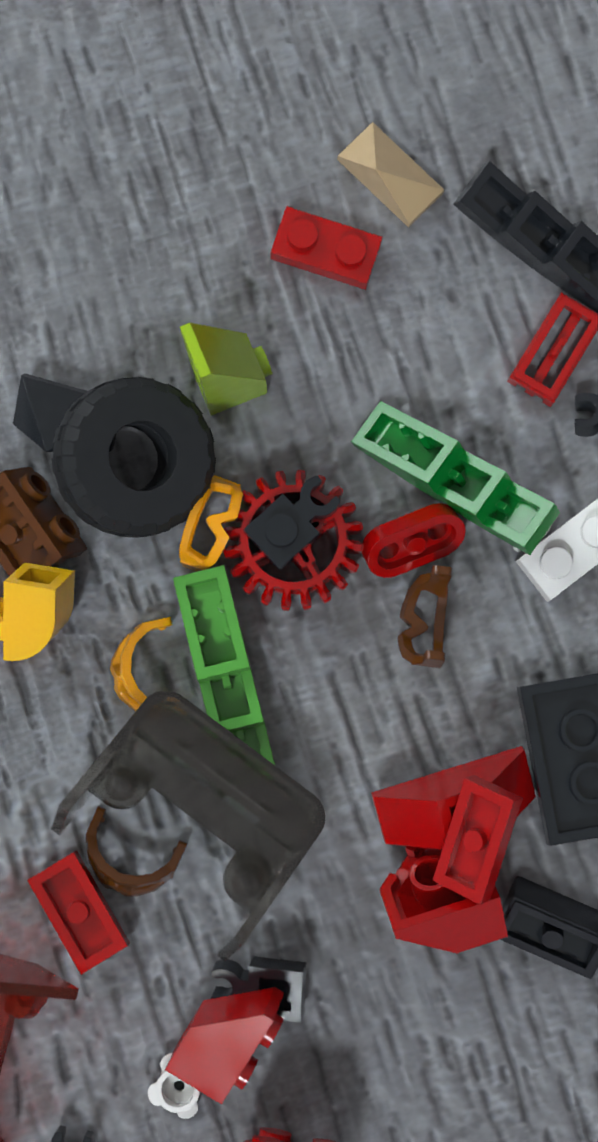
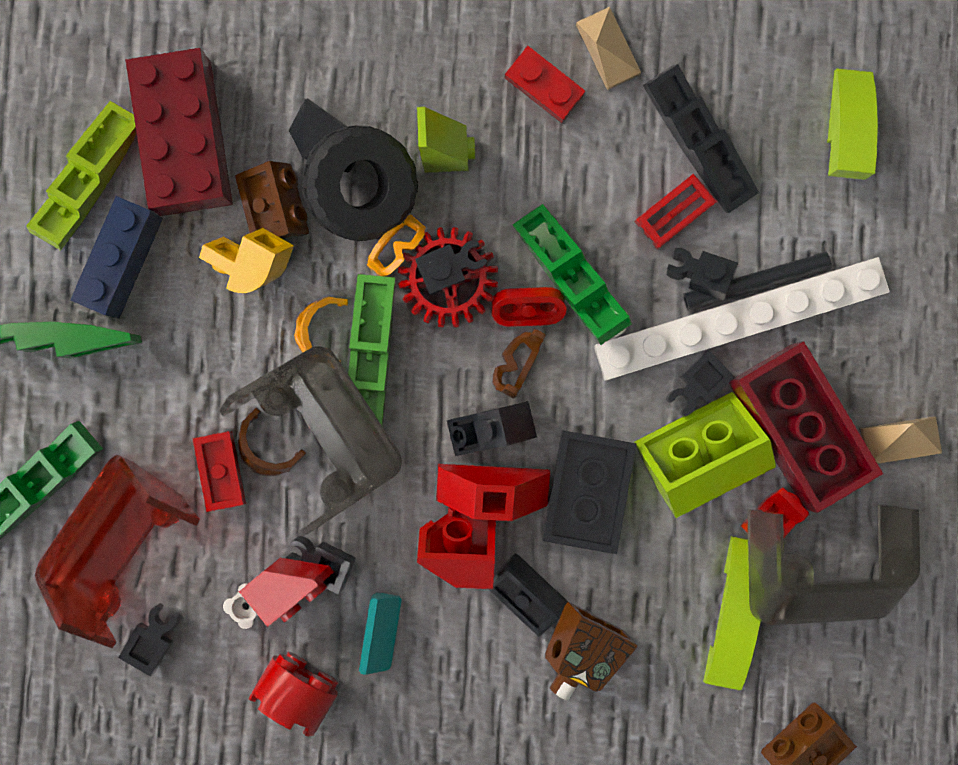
camera: 25 degrees right, 5 degrees up
red plate [432,775,523,905] -> none
none -> teal slope [359,592,402,675]
none -> black slope [446,401,537,456]

